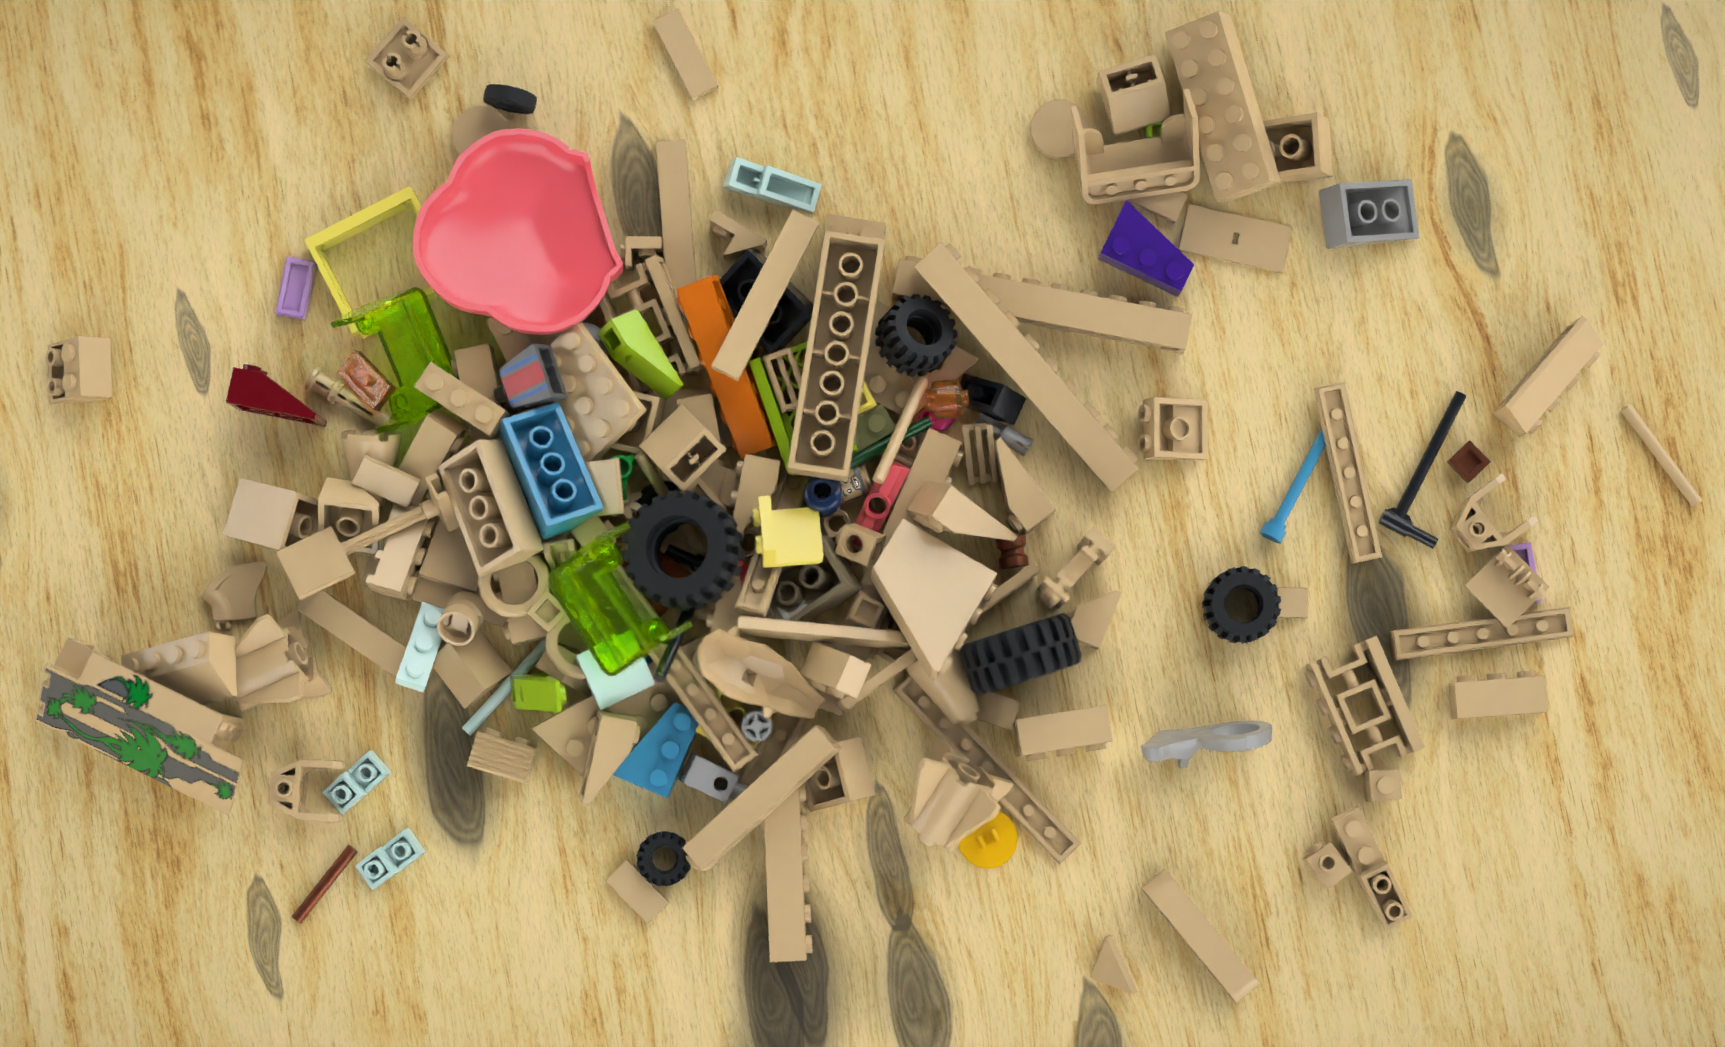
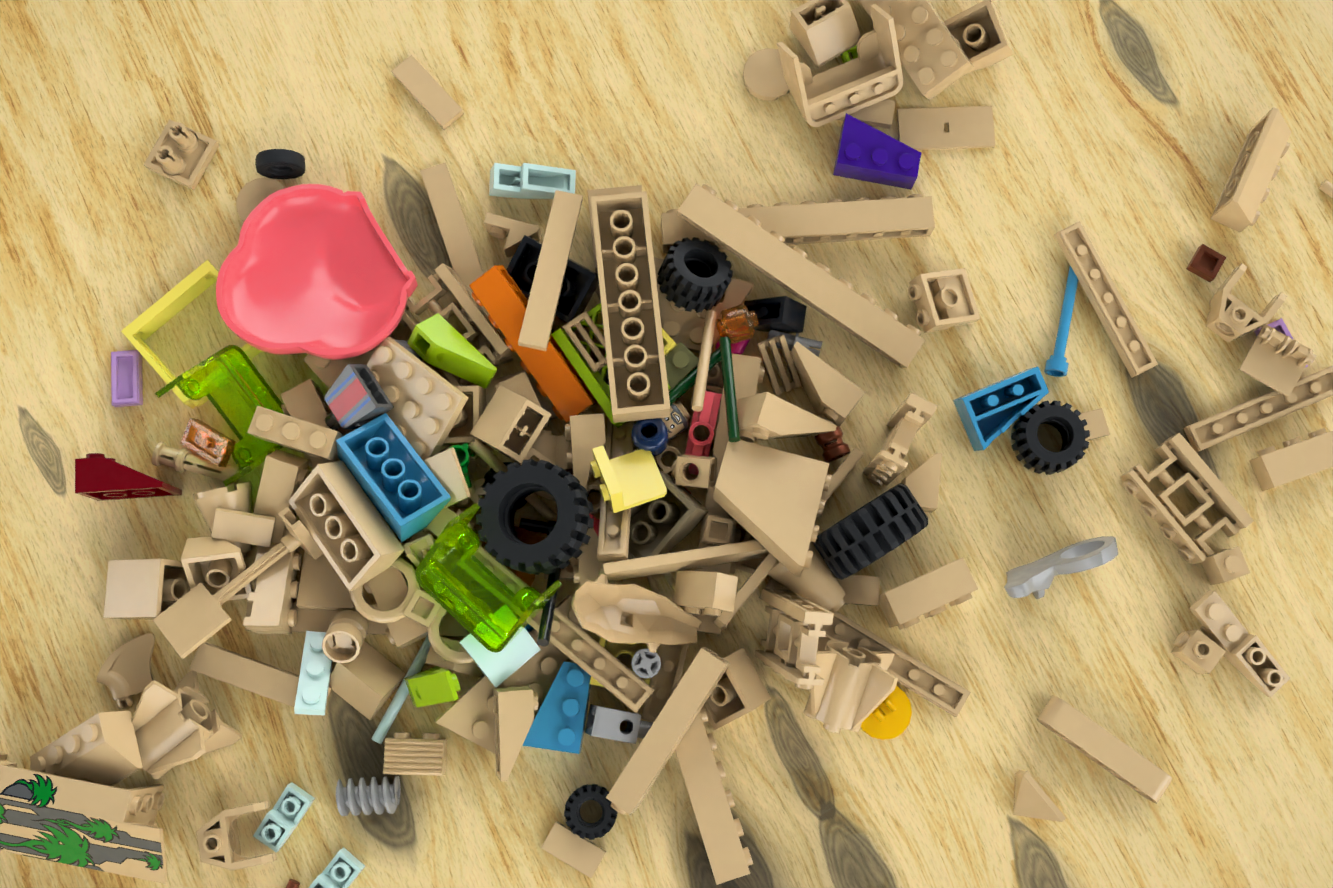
camera: 20 degrees left, 5 degrees down
tan bracket [620,236,663,270] -> none
light grey slope [1319,180,1419,249] -> none
black bar [1378,391,1467,549] -> none
none -> light grey piece [336,776,401,816]
none -> dark green bar [719,337,740,442]
none -> tan fence [755,588,834,690]
none -> dark azure wedge [953,367,1049,451]

